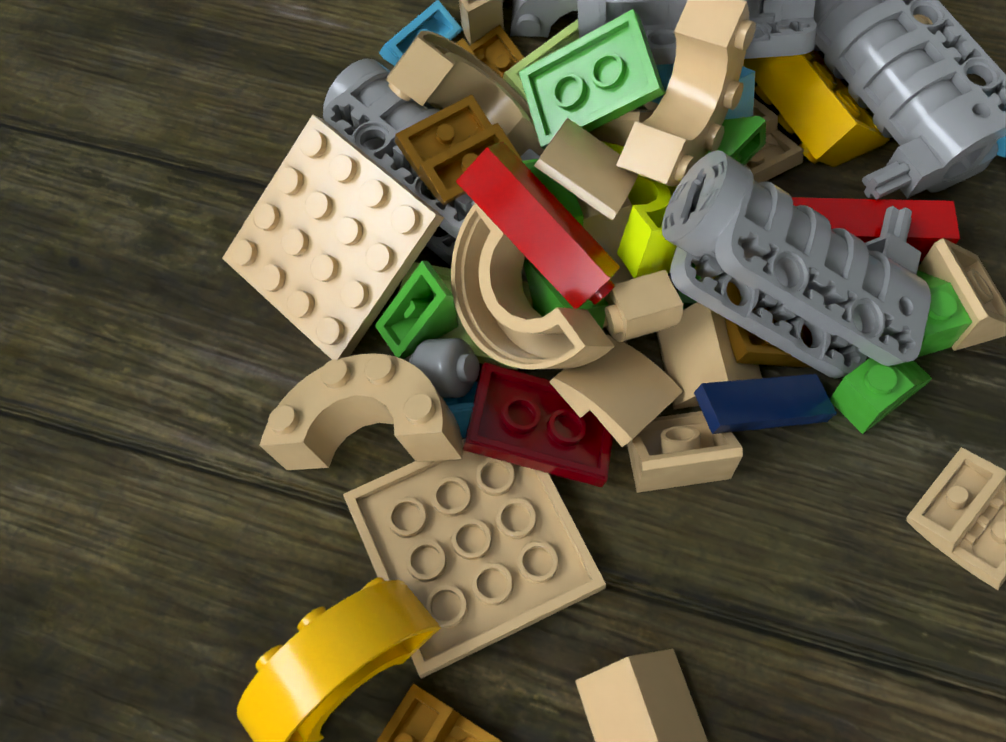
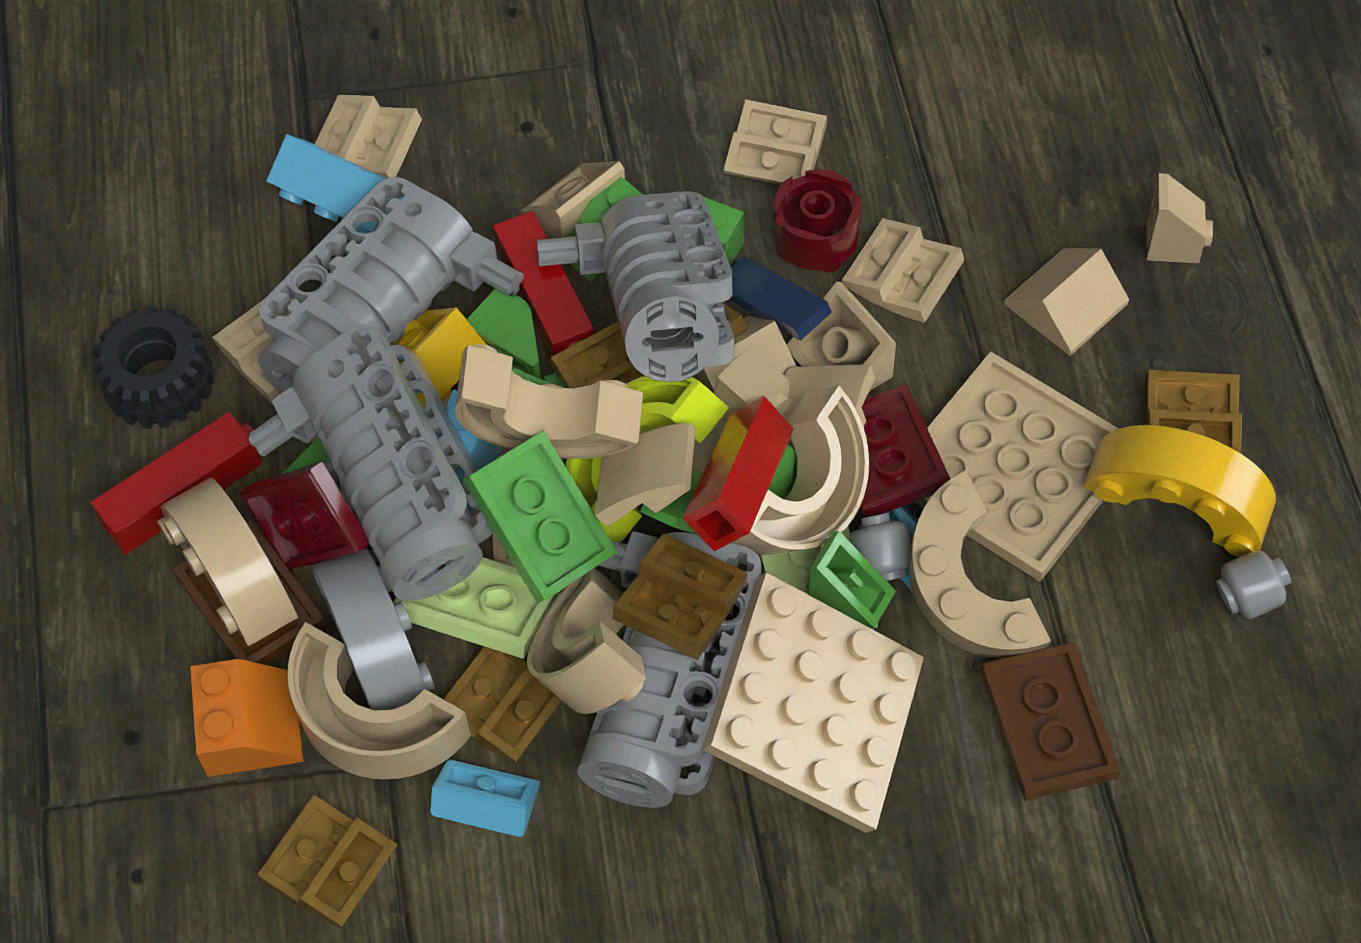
camera: 120 degrees left, 5 degrees down
none -> bright green slope [467,288,541,379]
none -> dark red brick [773,169,861,273]
none -> tan slope [842,218,964,323]
none -> reddish brown plate [981,642,1121,801]
none -> light grey head [1216,550,1292,619]

